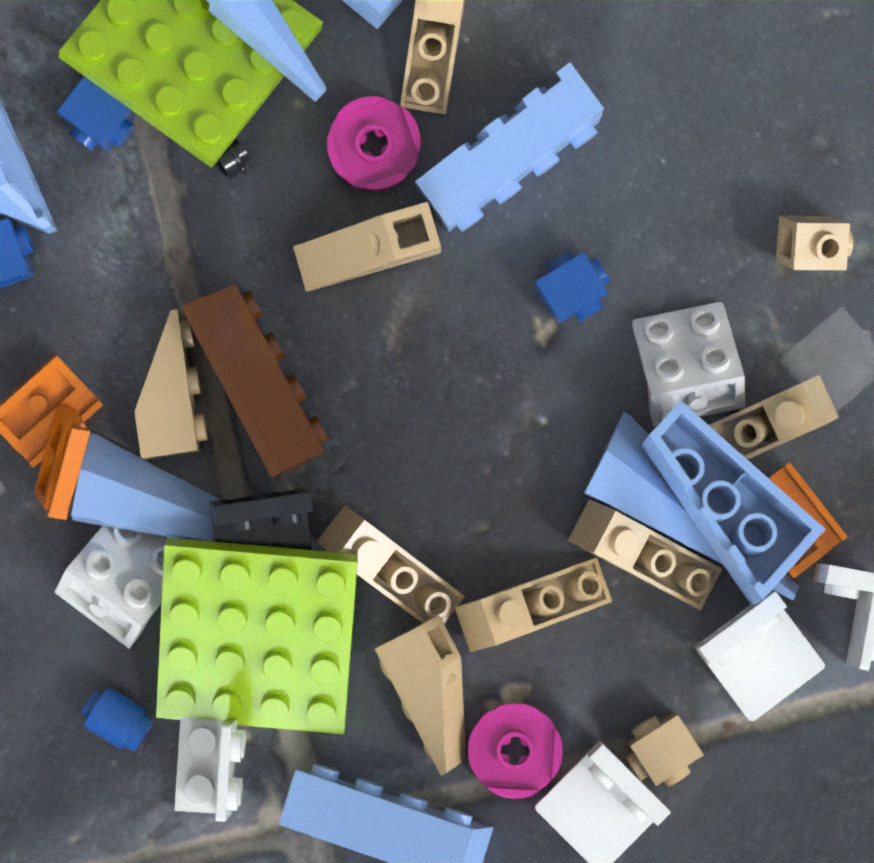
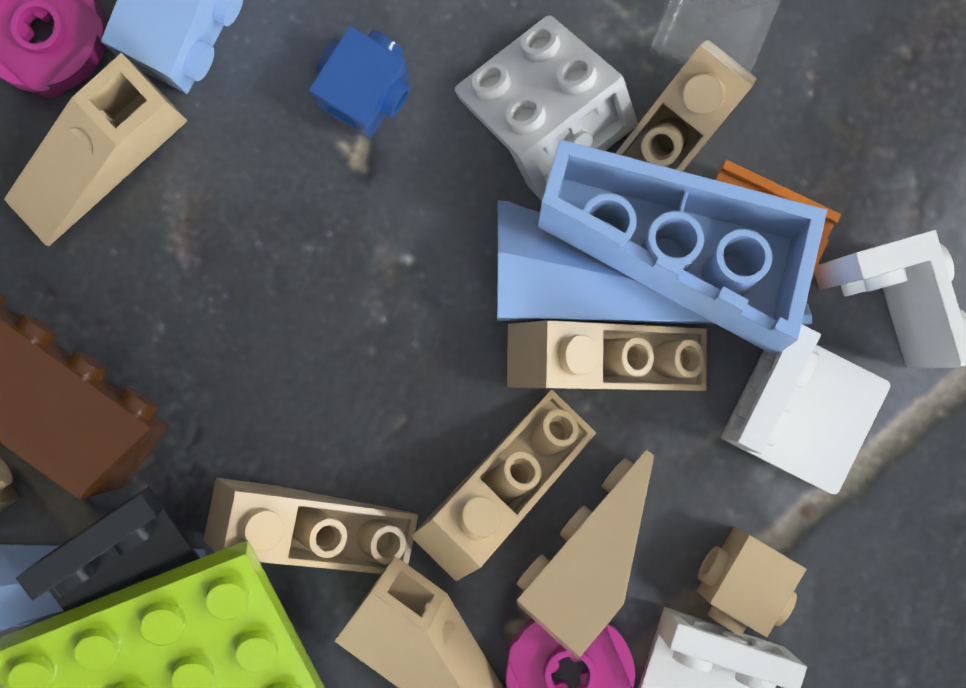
camera: 30 degrees left, 0 degrees up
none -> tan slope [517,450,654,660]

